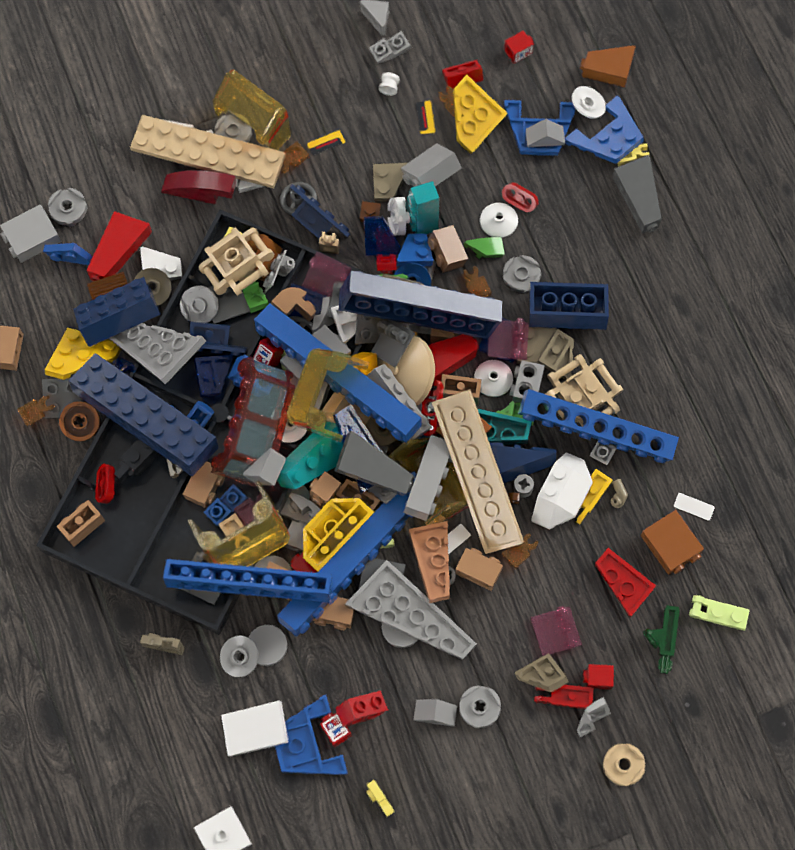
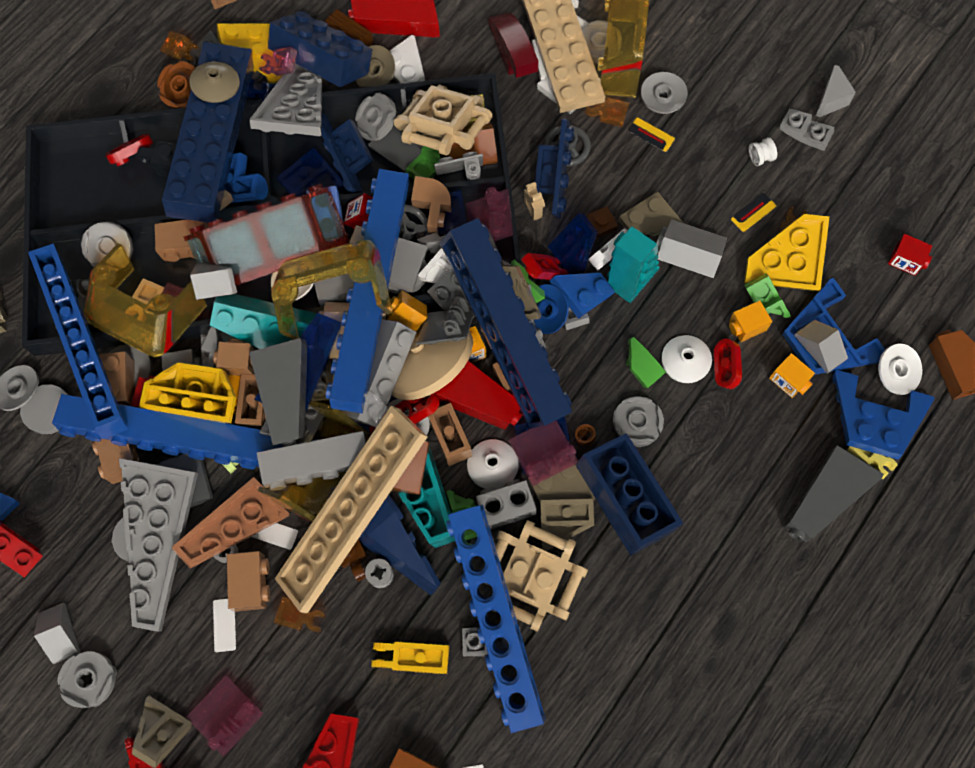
camera: 60 degrees right, 0 degrees up
medium nougat brick [57,500,105,547] -> none
blue slope [204,484,249,526] -> none
brick [428,225,468,272] -> none
red slope [442,60,484,90] -> none
clear orange plate [464,266,491,297] -> none
white wedge [531,453,593,529] -> none
dark tan arm [611,479,628,508] -> none
none -> light grey tile [81,222,133,271]
none -> dark tan dish [189,62,240,103]
none -> white sticker [213,599,236,652]
none -> clear pink plate [259,47,297,76]
none -> clear slope [365,390,389,424]
none -> dark orange hinge [575,424,596,447]
none -> light grey dish [641,72,688,114]
none -> light orange brick [729,301,773,342]
none -> bright green slope [744,273,791,318]
none -> light orange brick [769,353,815,398]

